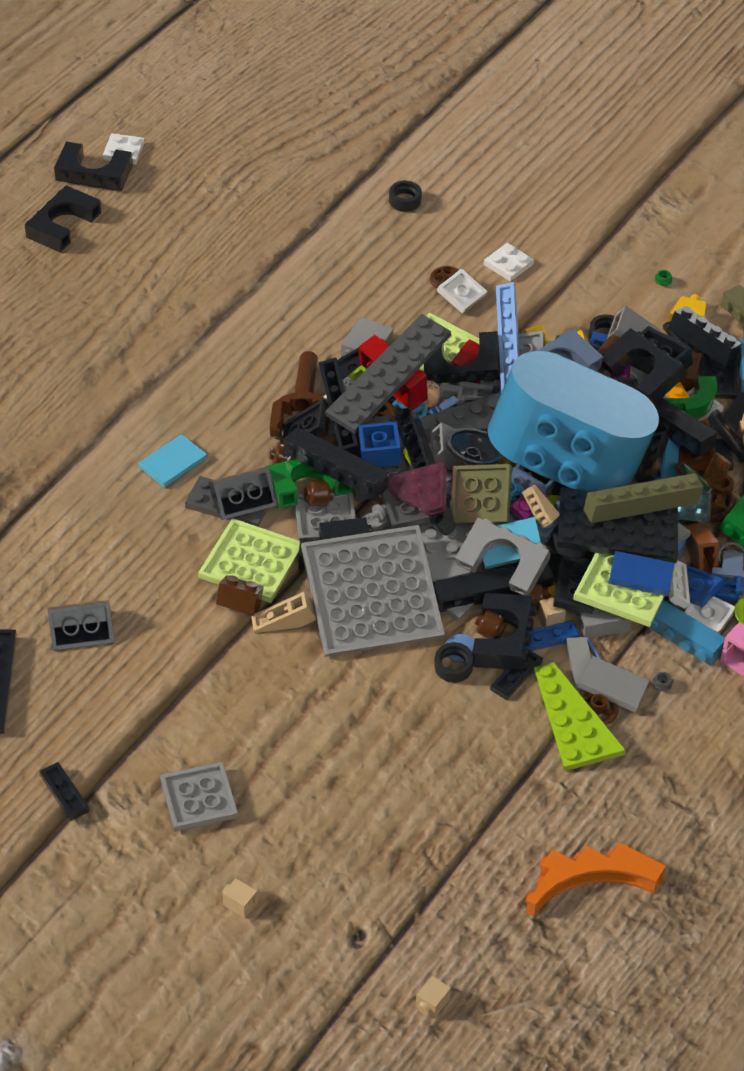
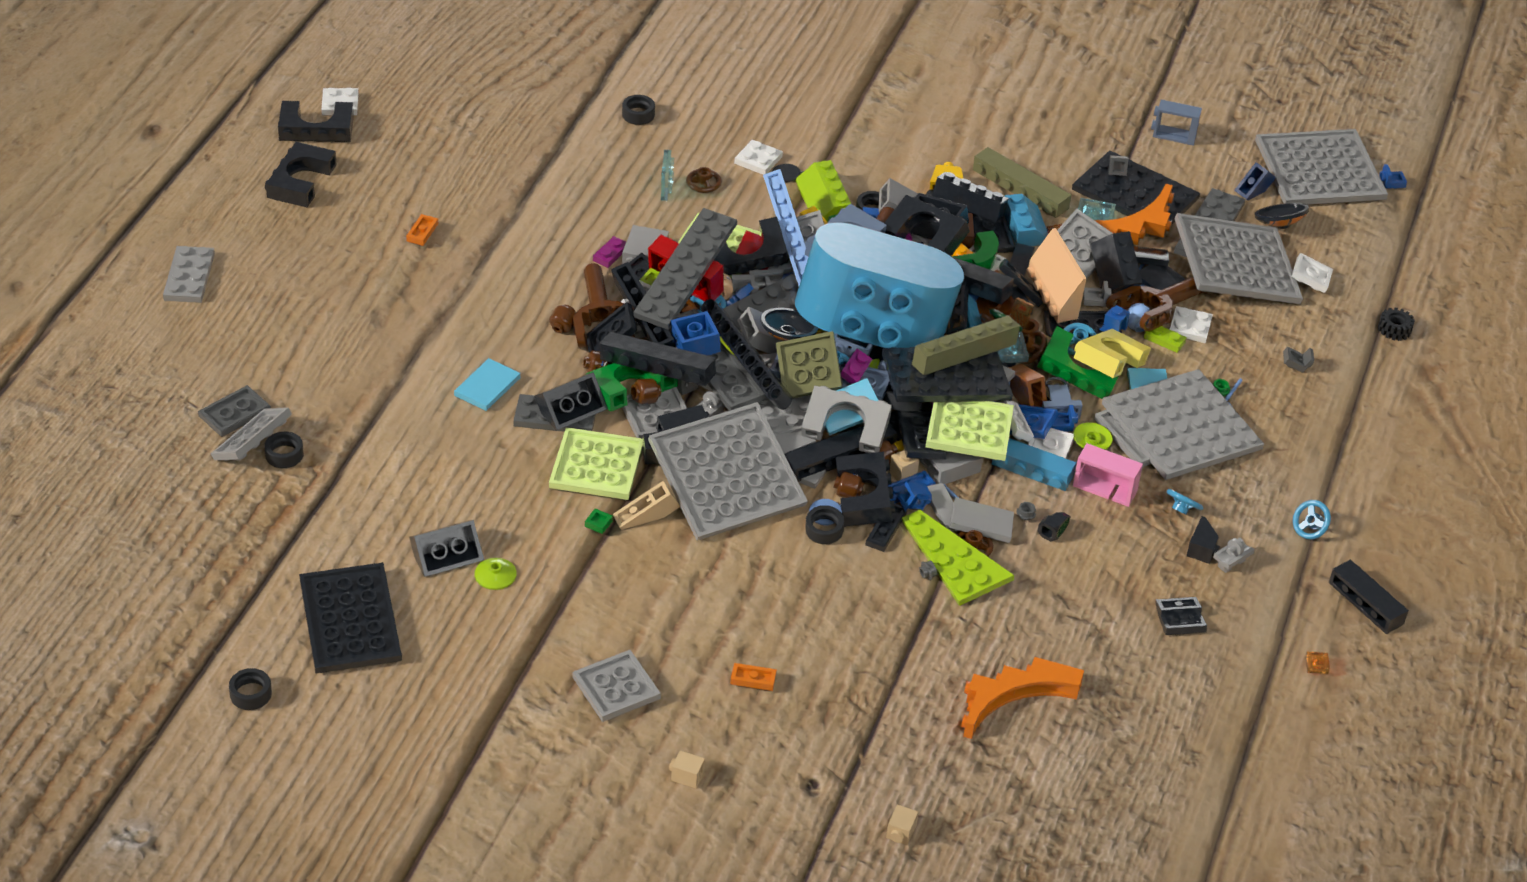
camera: 15 degrees left, 5 degrees down
black plate [39,762,90,821] -> none
reddish brown brick [216,575,264,616] -> none
clear pink plate [389,461,447,516] -> none
white plate [437,269,487,314] -> none
tan slope [522,484,560,528] -> none
blue tile [608,551,675,596] -> none
green plate [655,270,673,286] -> none
none -> orange plate [406,214,439,246]
none -> lime dish [475,558,517,590]
none -> reddish brown head [549,304,576,333]
none -> green plate [585,509,613,534]
none -> magenta plate [593,236,626,268]
none -> clear light blue plate [661,150,675,201]
none -> orange plate [730,663,777,691]
none -> black piece [772,164,804,182]
none -> lime slope [796,160,851,221]
none -> blue window [897,481,932,512]
none -> dark grey plate [919,560,937,580]
none -> black rock [1037,512,1071,542]

